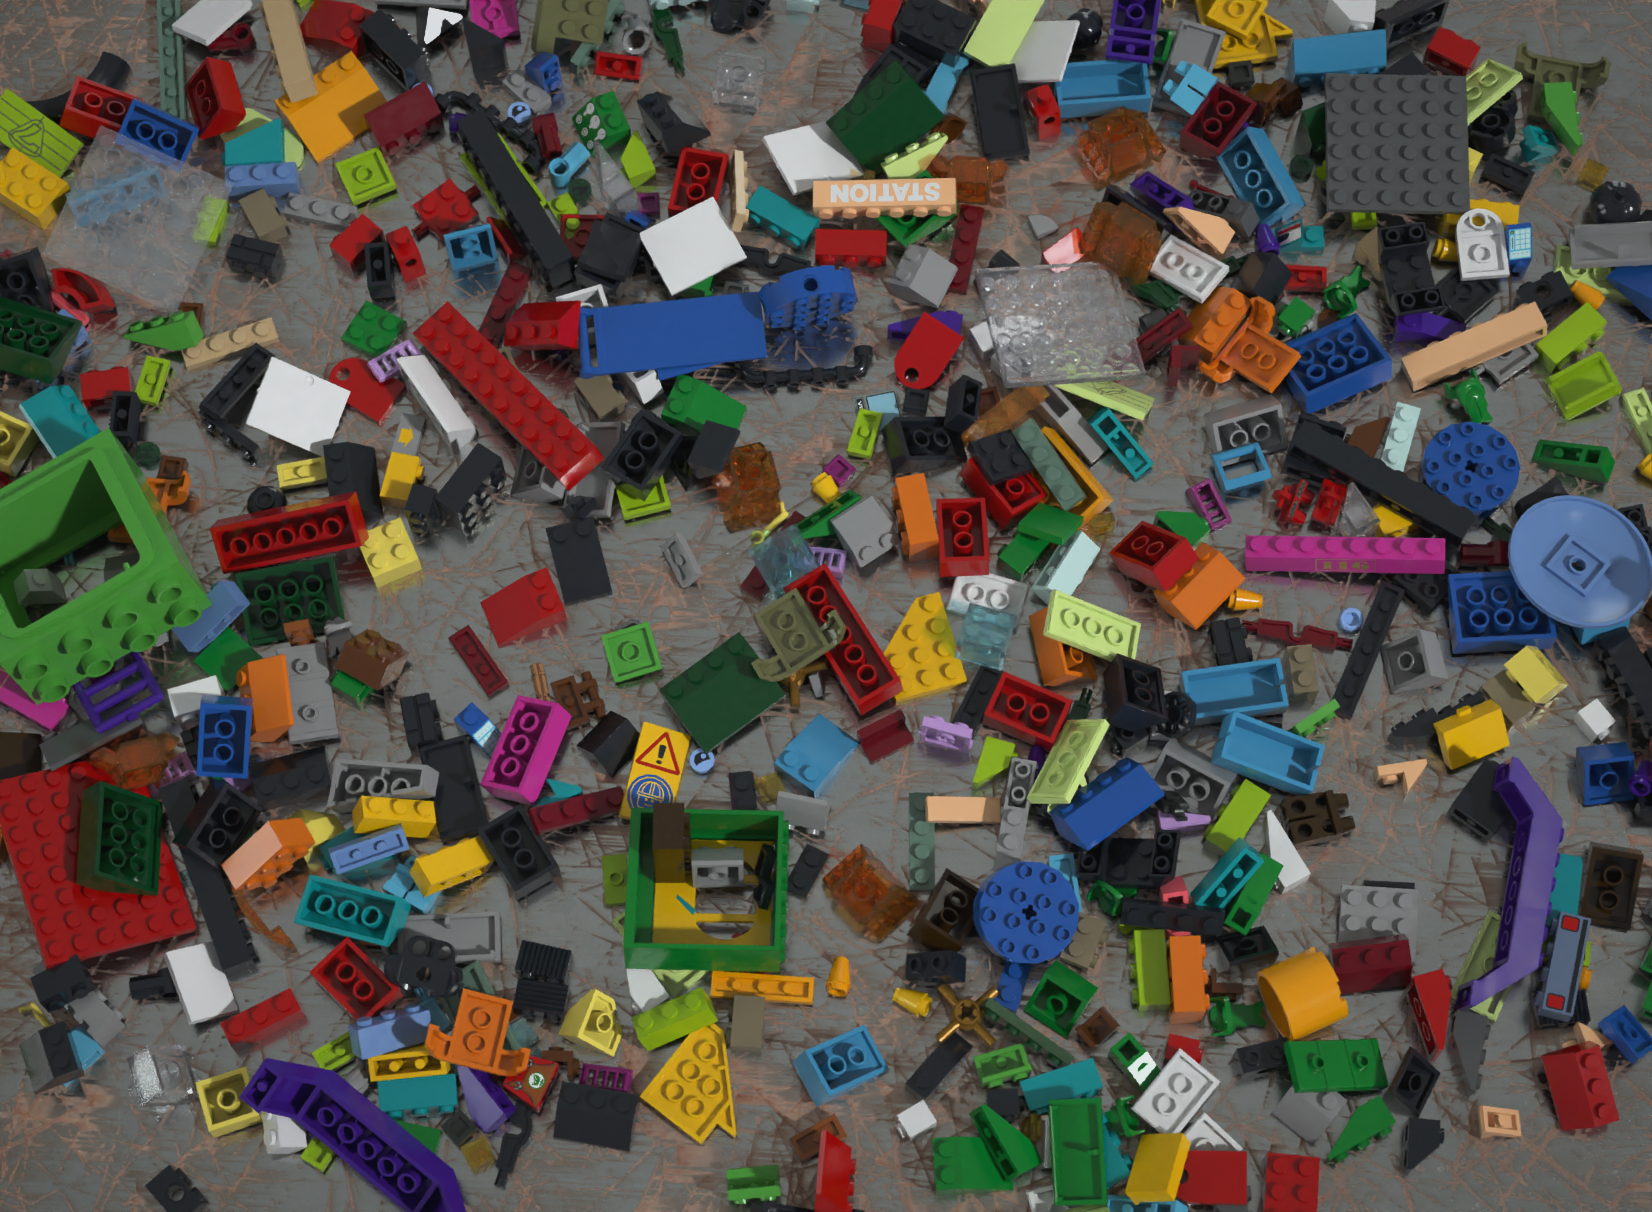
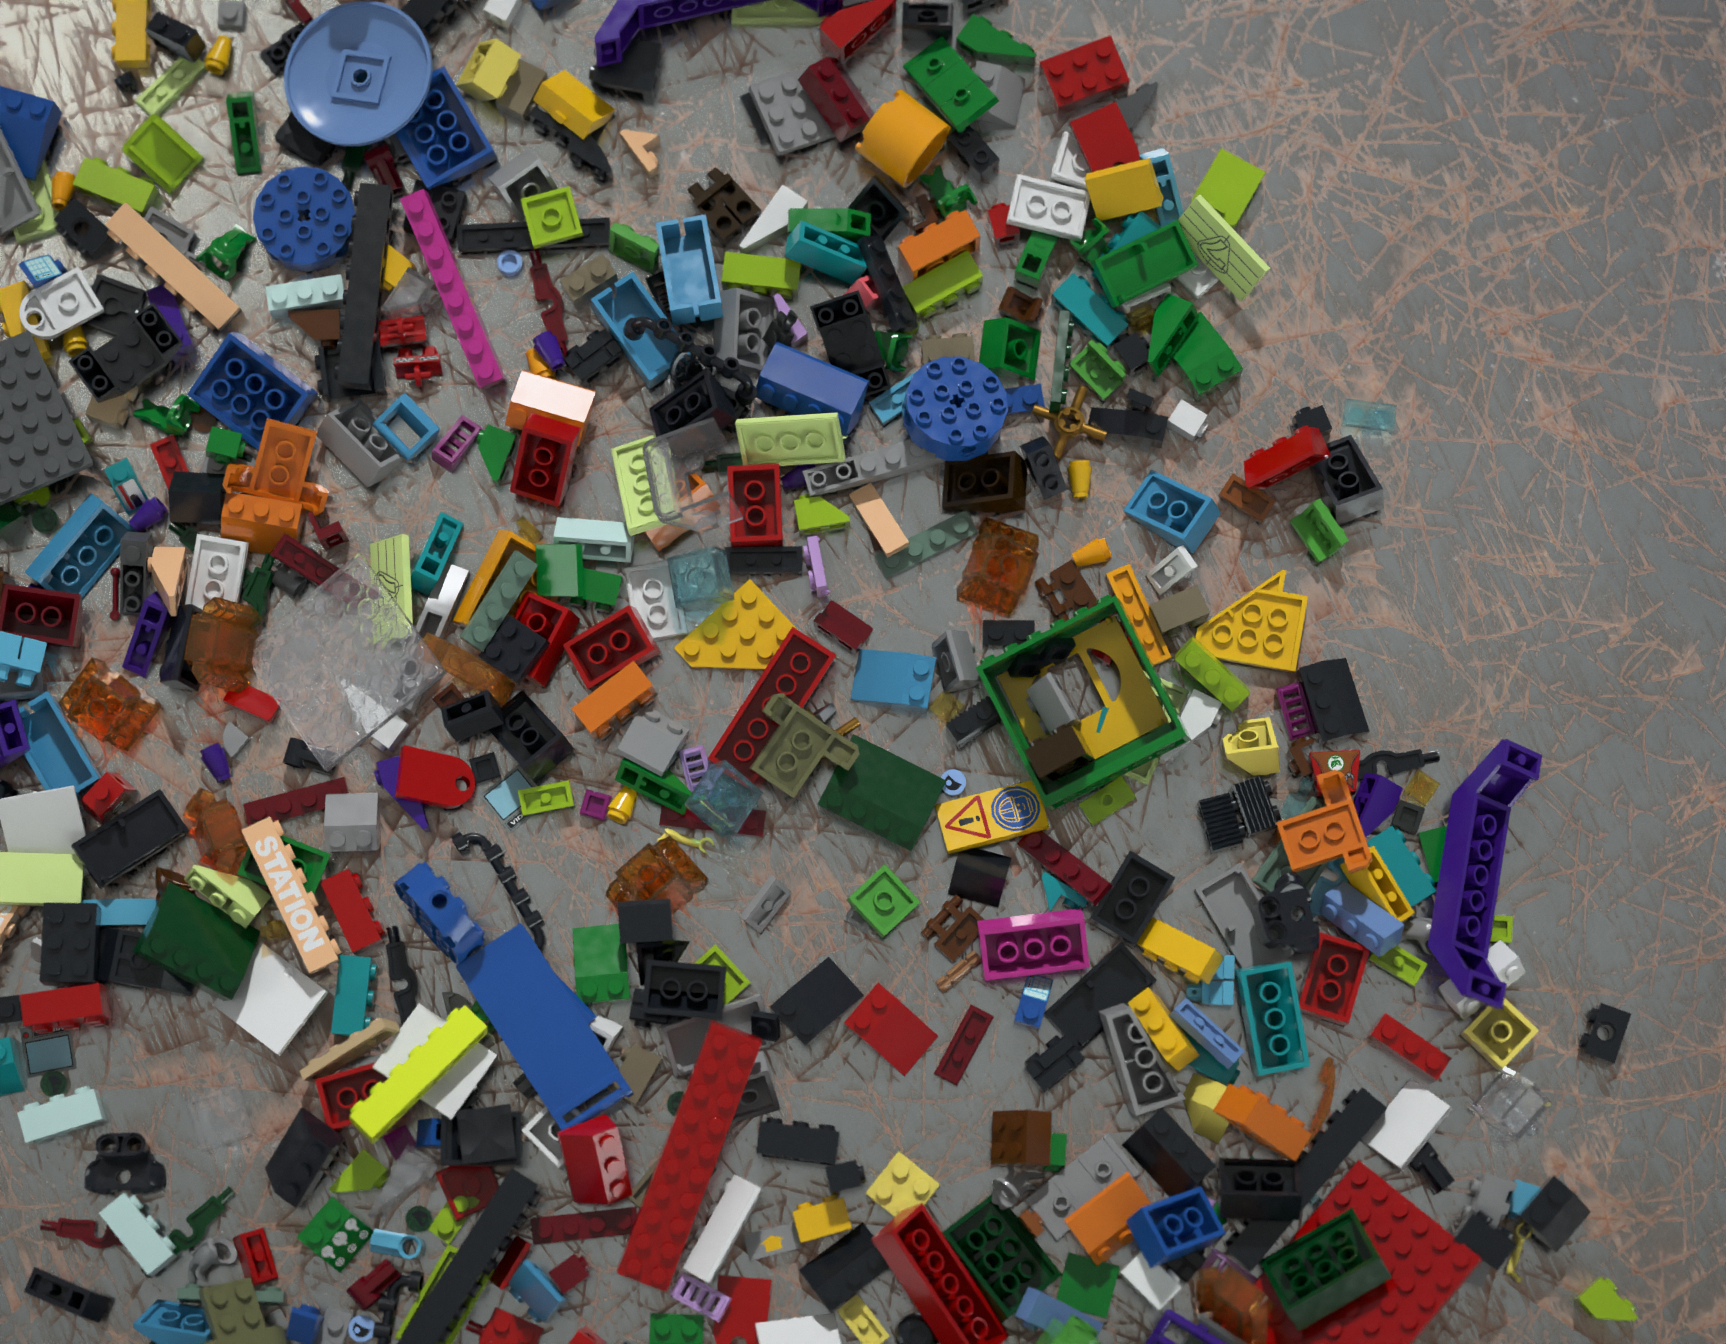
camera: 115 degrees left, 10 degrees up
none -> dark purple cone [200,742,232,783]
none -> neon yellow brick [350,1005,488,1144]
none -> lime plate [520,186,583,249]
none -> dark purple cone [533,331,565,371]
none -> dark red brick [548,1254,592,1295]
none -> black bar [623,316,757,405]
none -> clear windscreen [643,417,743,533]
none -> reddish brown plate [1034,560,1097,621]
none -> black plate [1126,388,1154,412]
none -> white slope [1145,545,1197,595]

